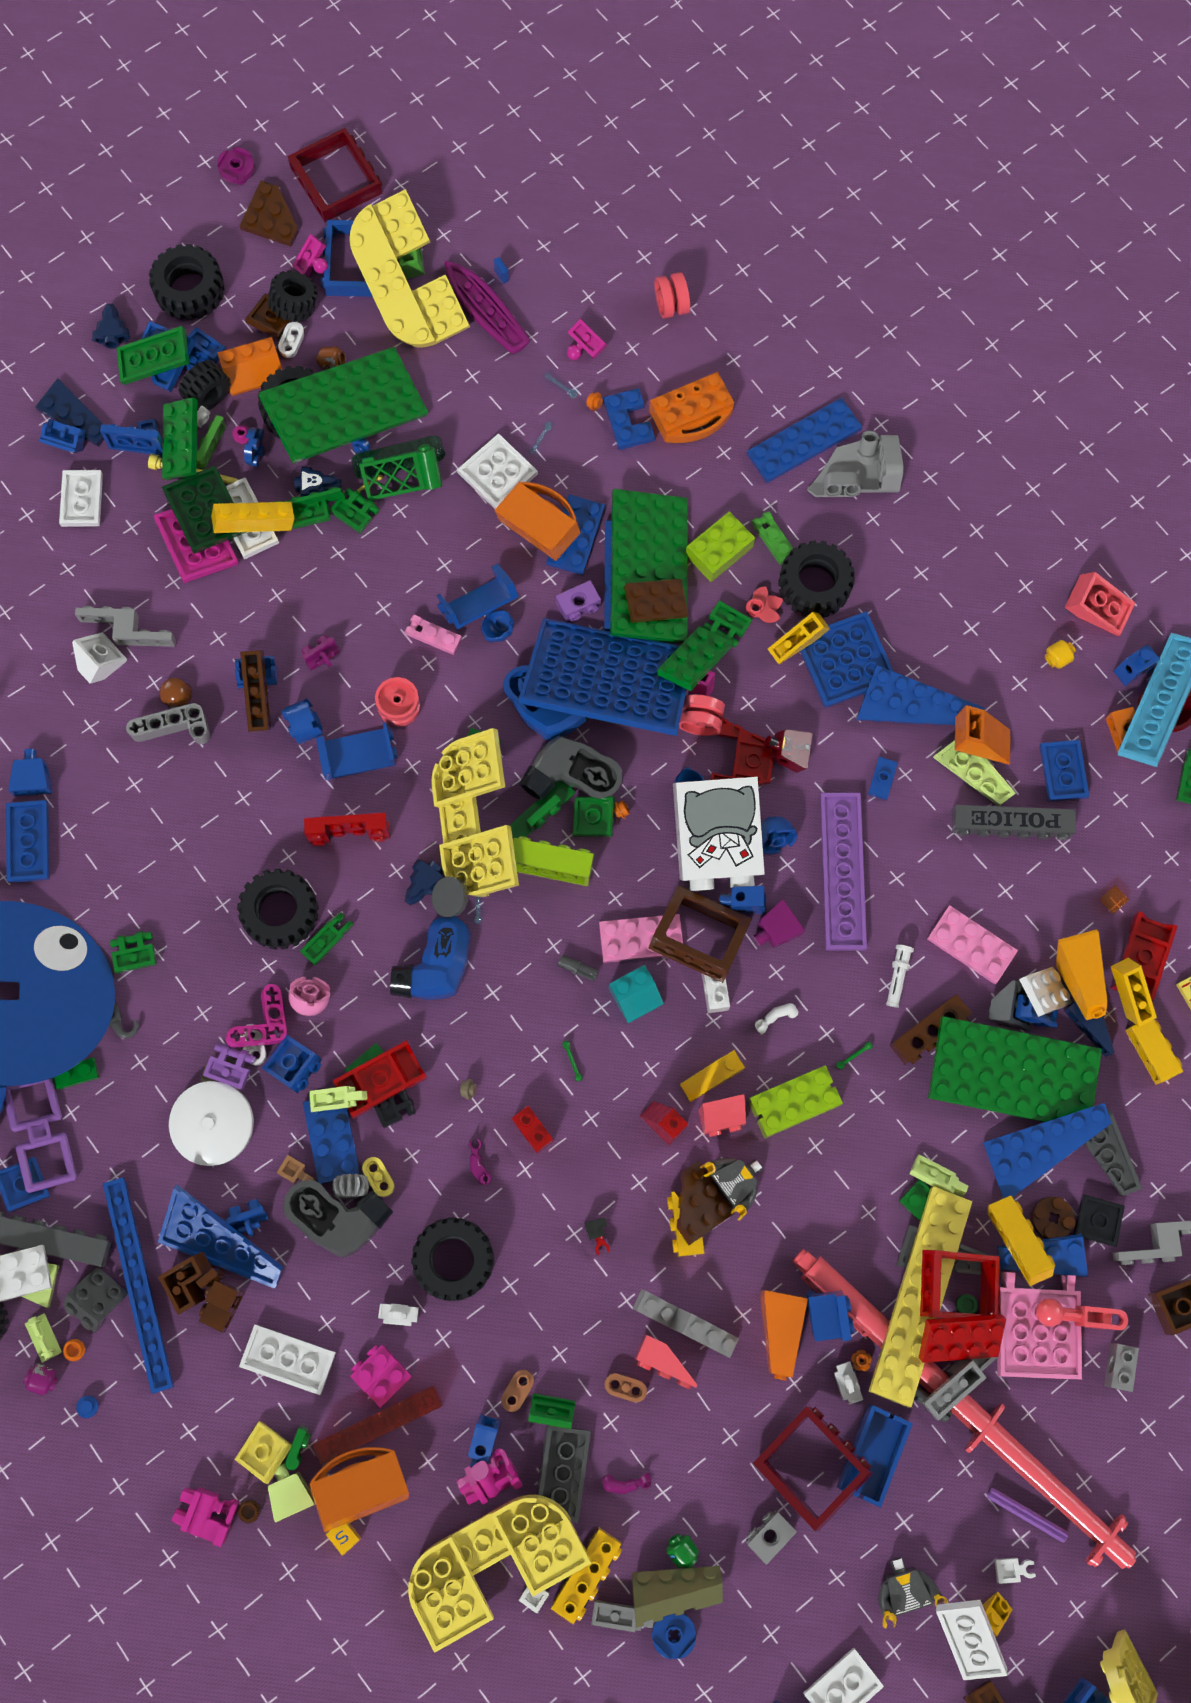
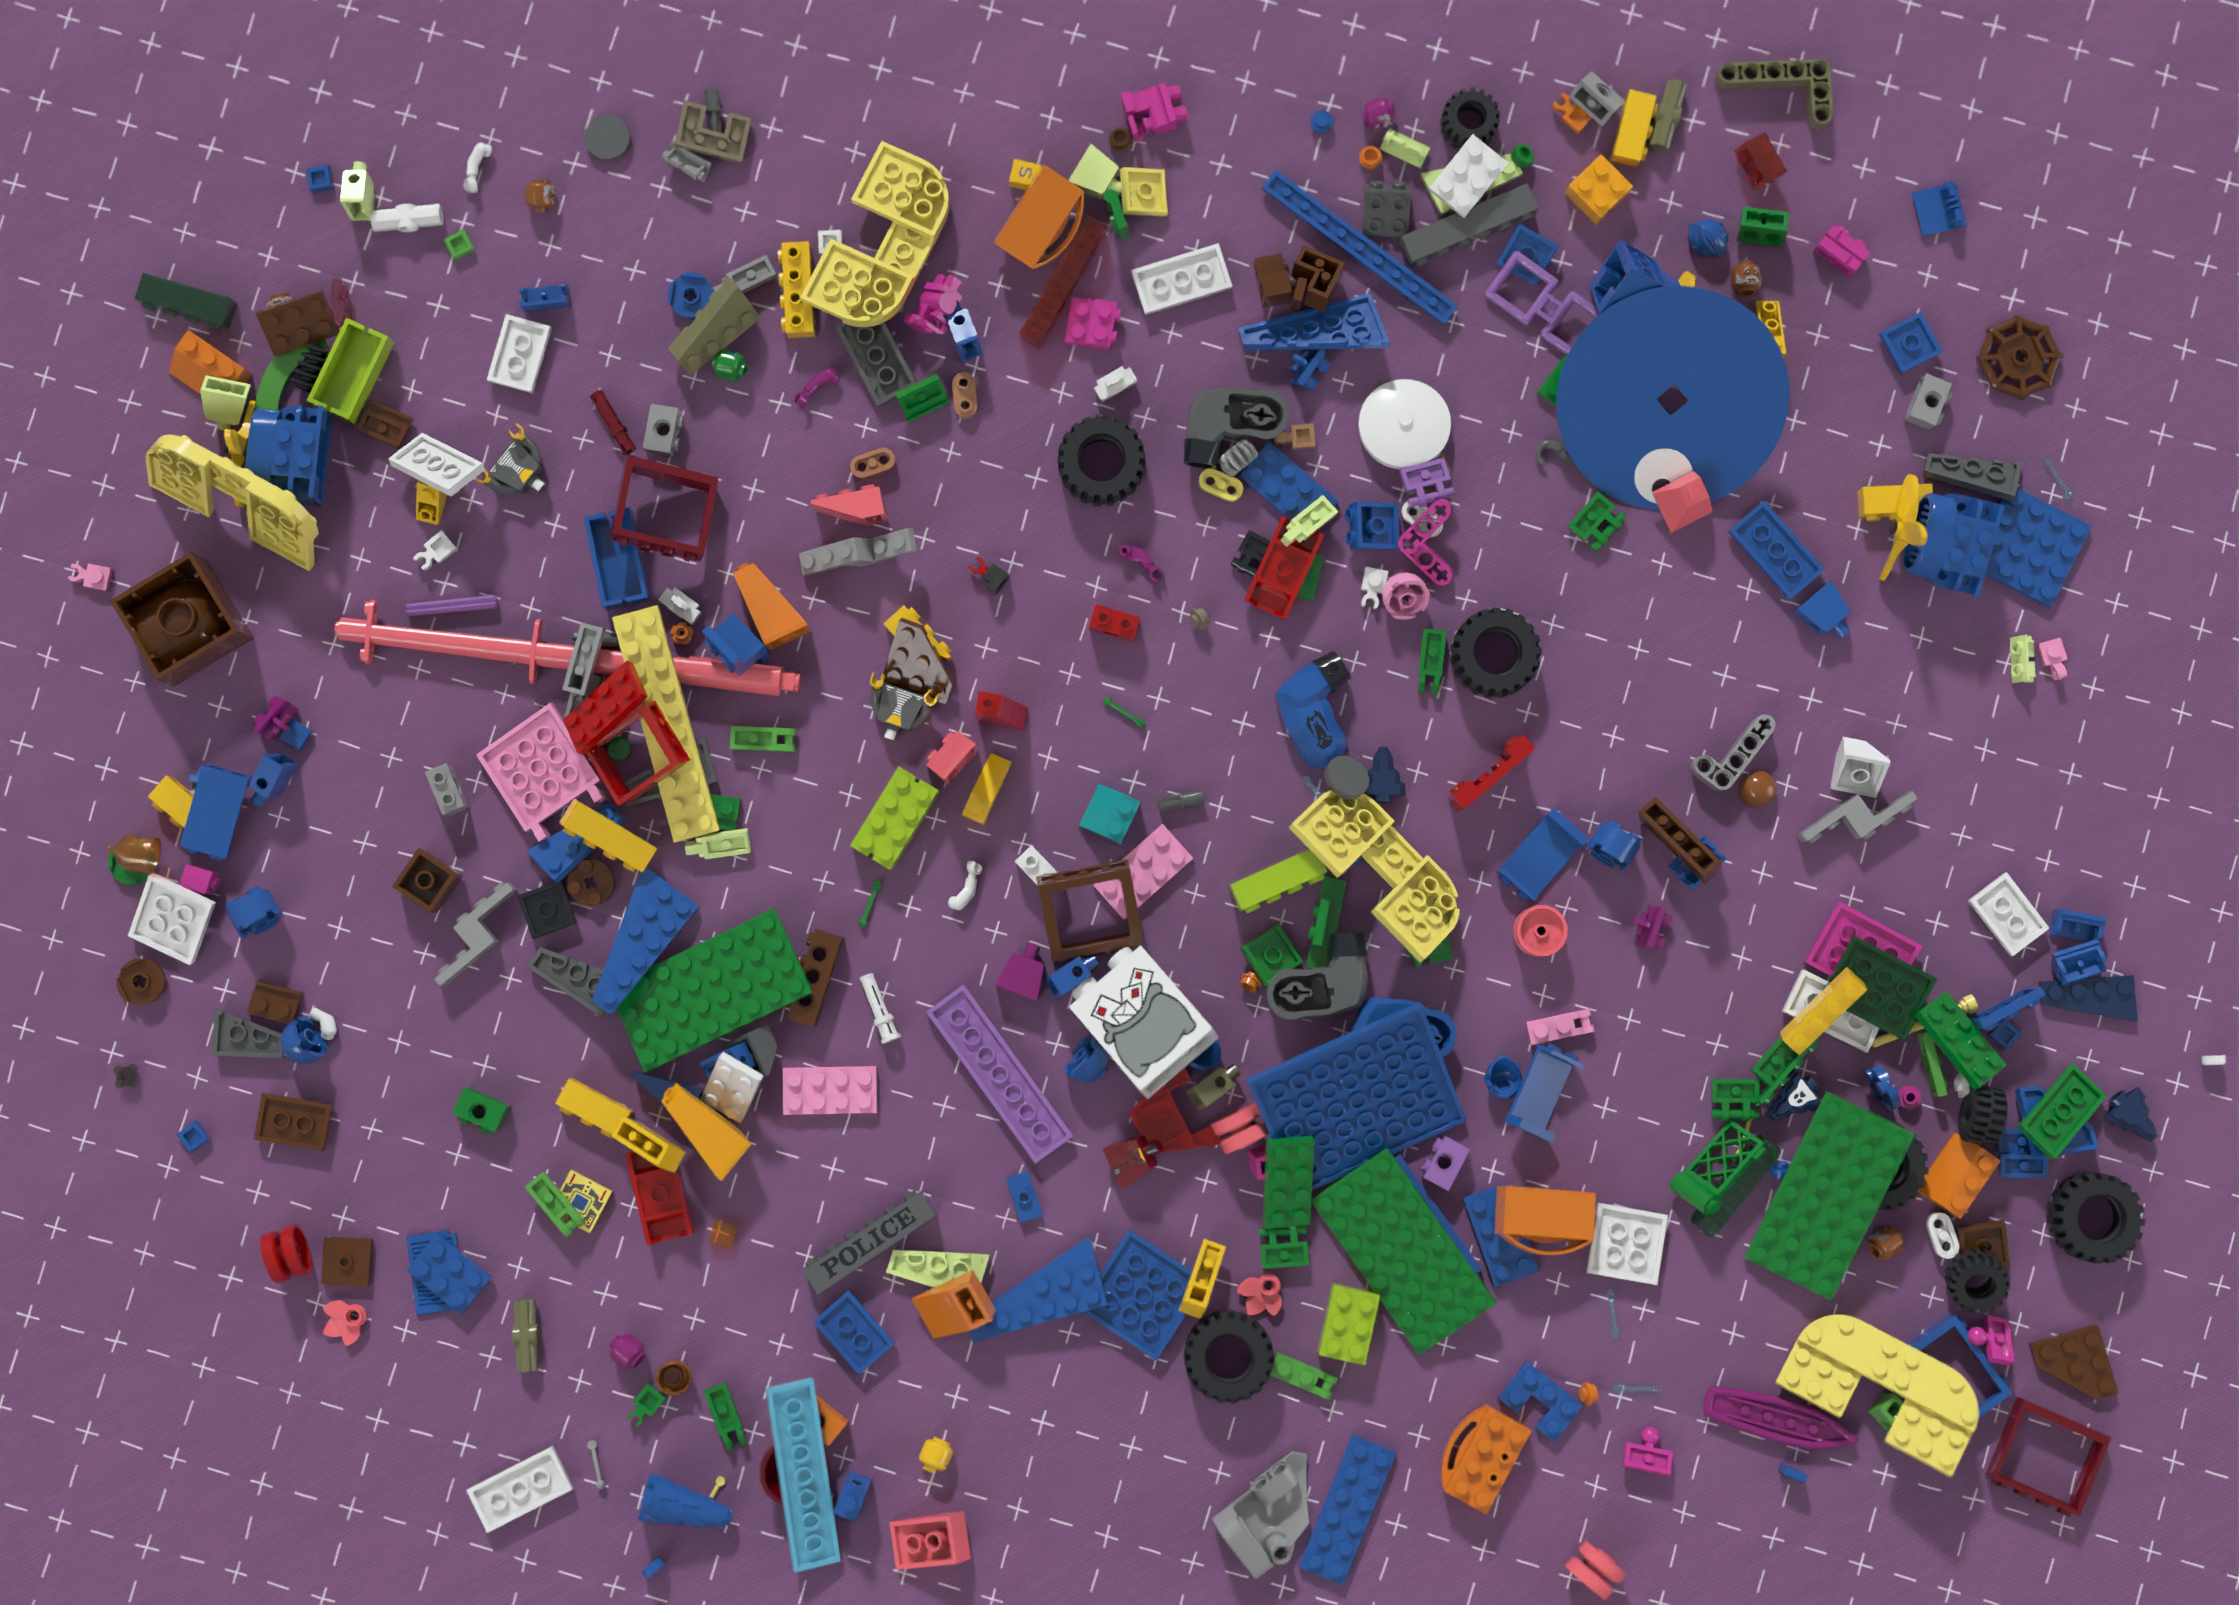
camera: 145 degrees right, 10 degrees up
magenta plate [217,147,255,185] -> none
reddish brown plate [624,579,689,623] -> none
coral piece [1036,1298,1128,1330] -> none
none -> dark red pin [590,390,637,456]
none -> bright green plate [730,726,796,753]
none -> olive torso [1185,1064,1241,1110]
none -> white plate [1361,567,1388,610]
none -> coral slope [1652,471,1713,533]
none -> blue hinge [2049,909,2107,942]
none -> white tile [2201,1055,2226,1065]

